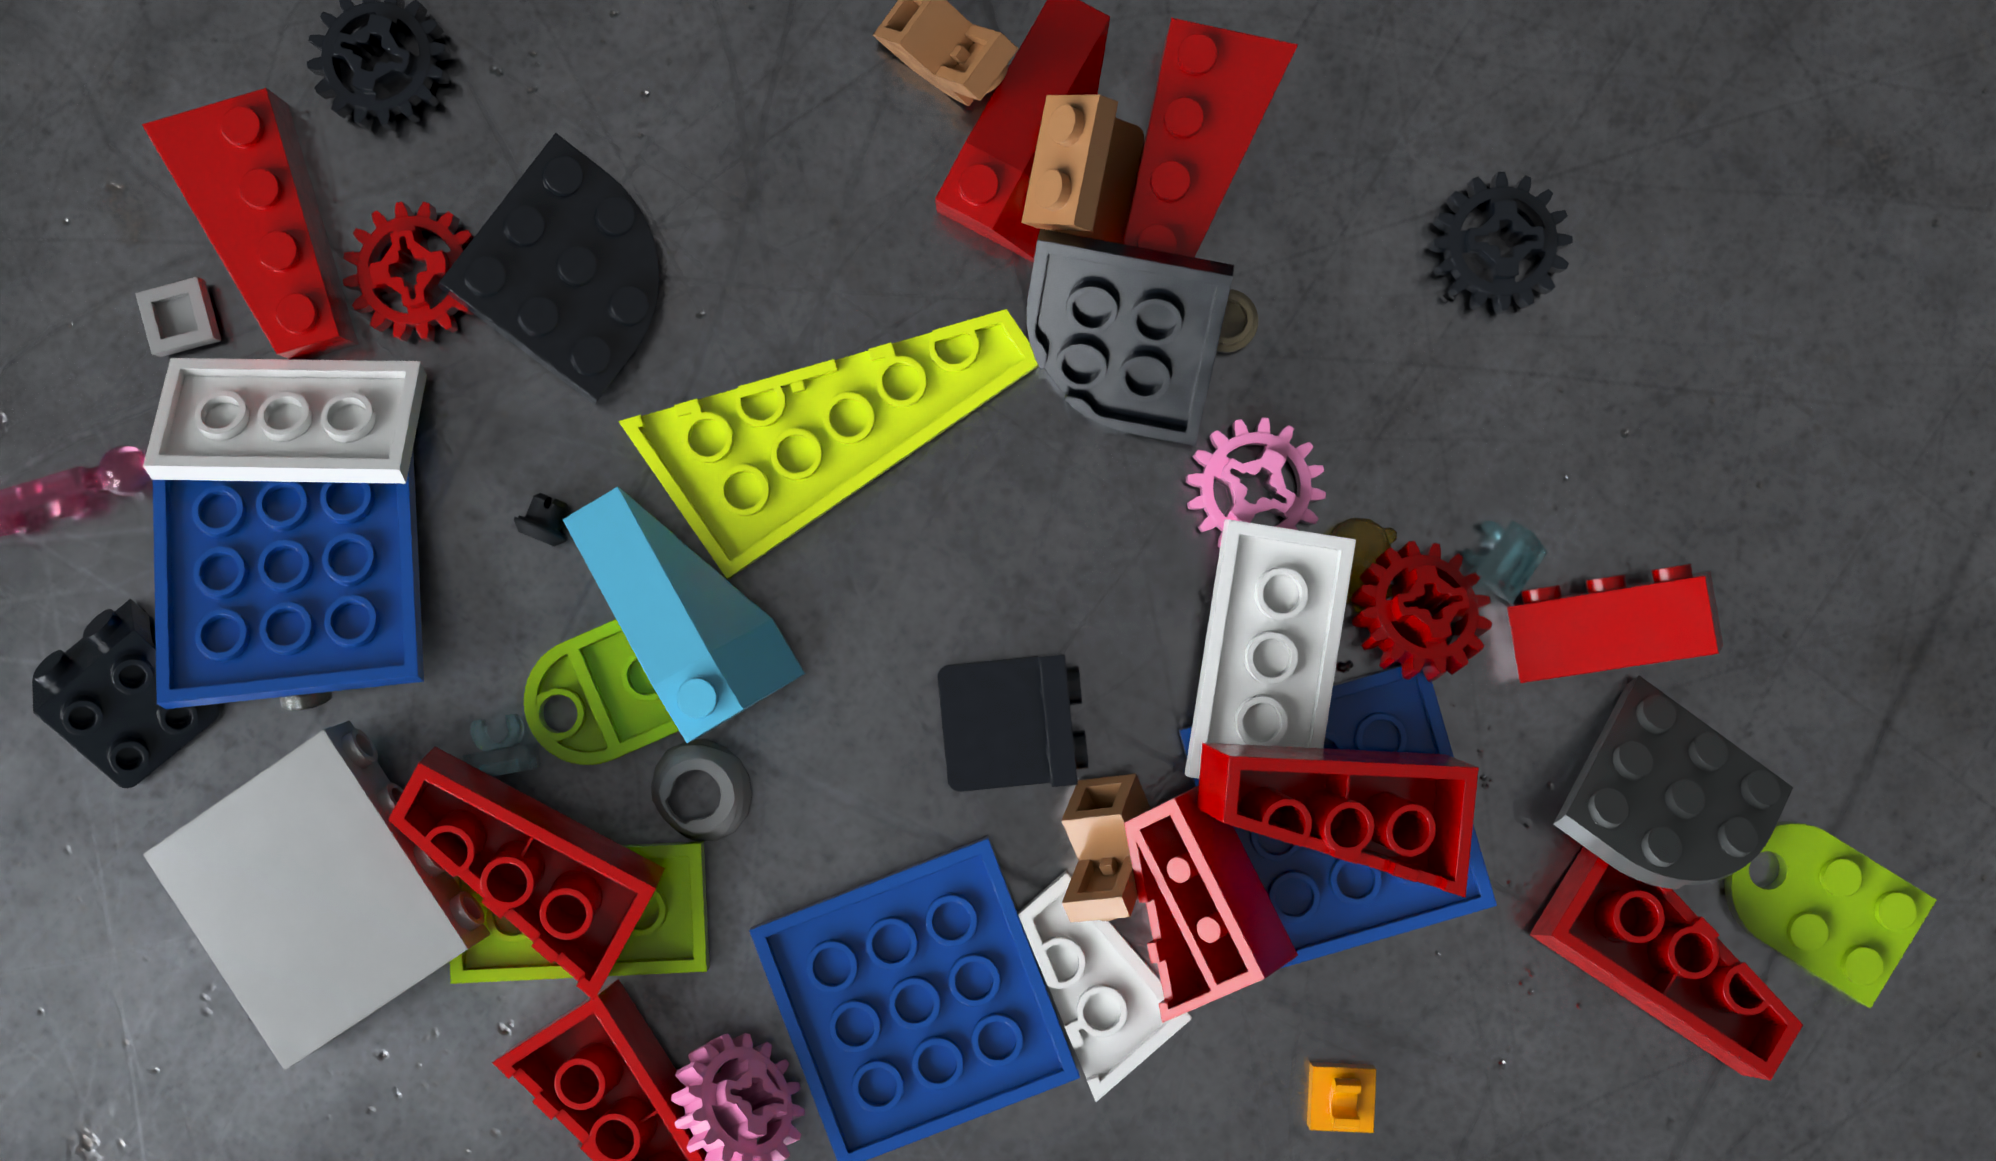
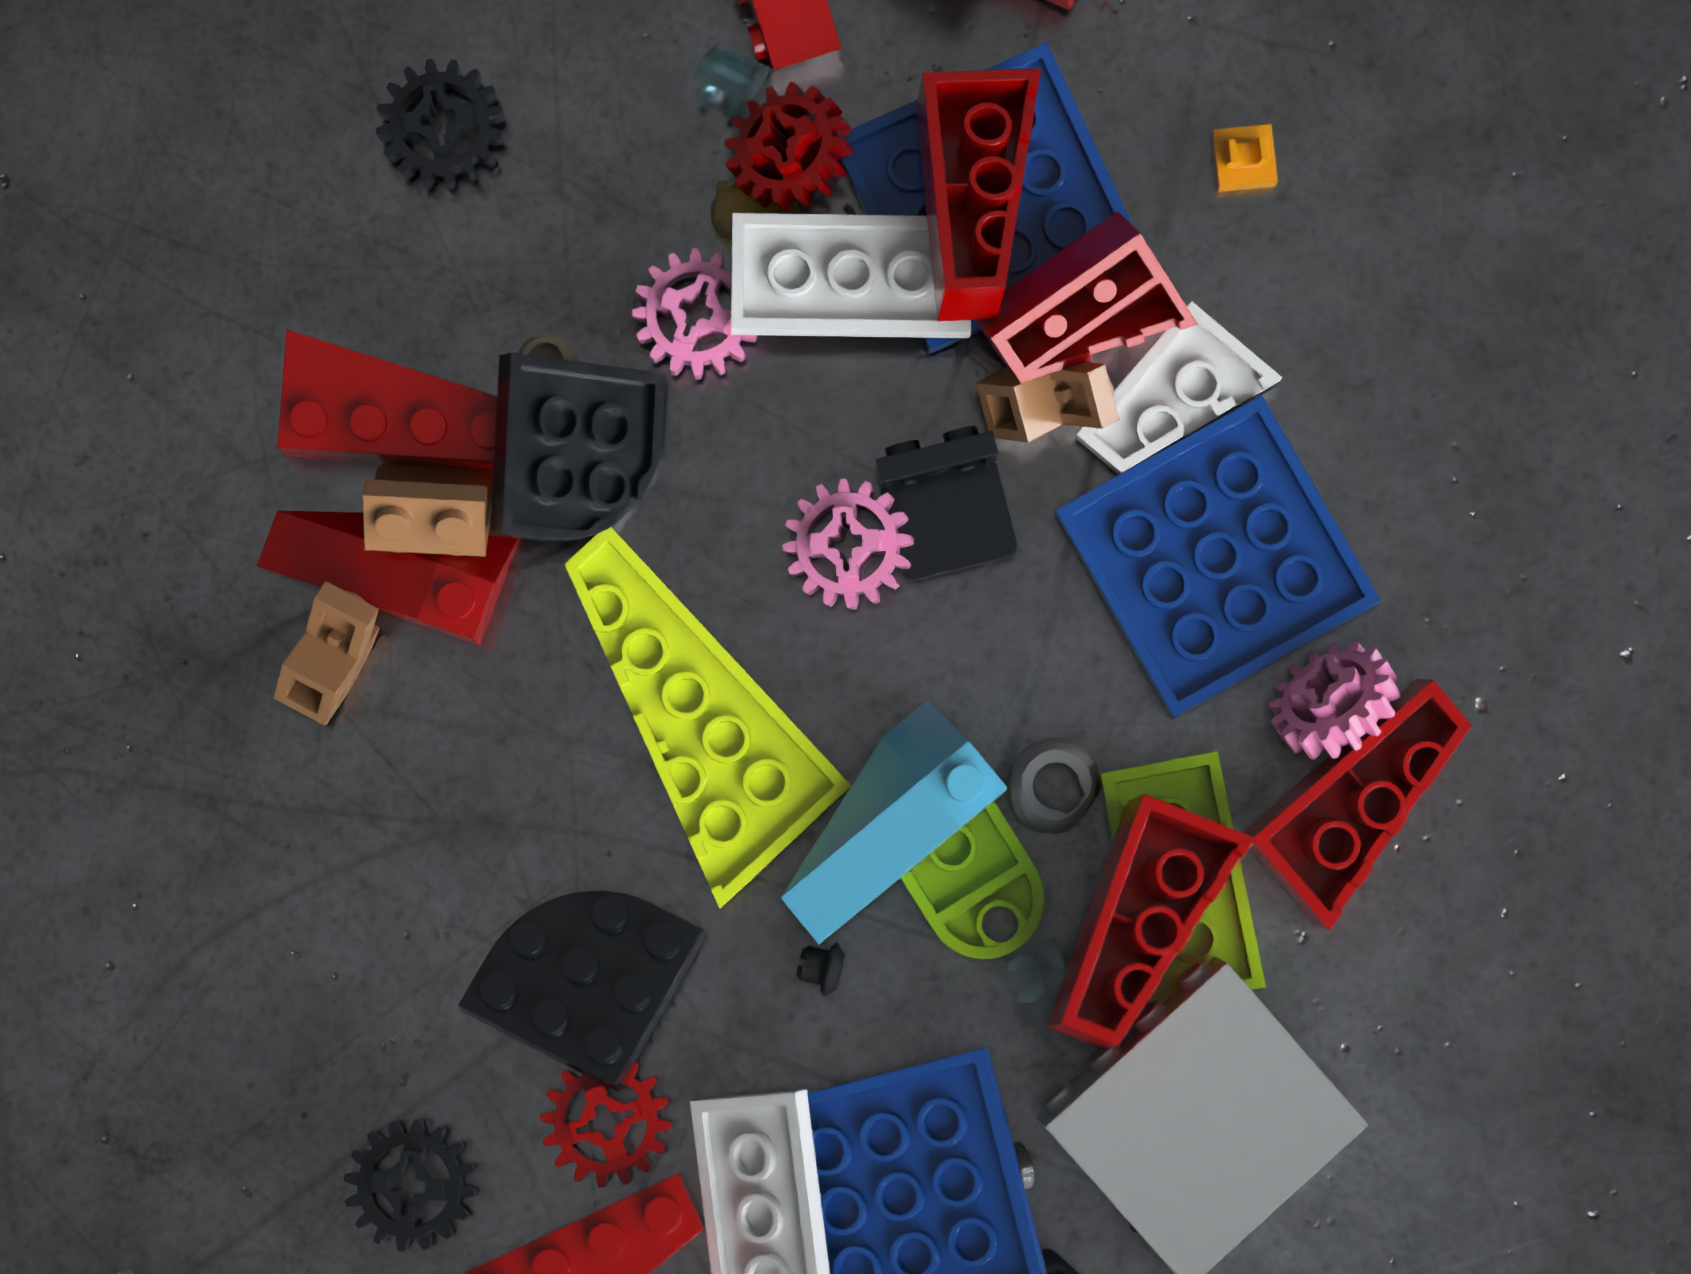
camera: 100 degrees left, 5 degrees down
none -> bright pink gear [782,478,914,610]

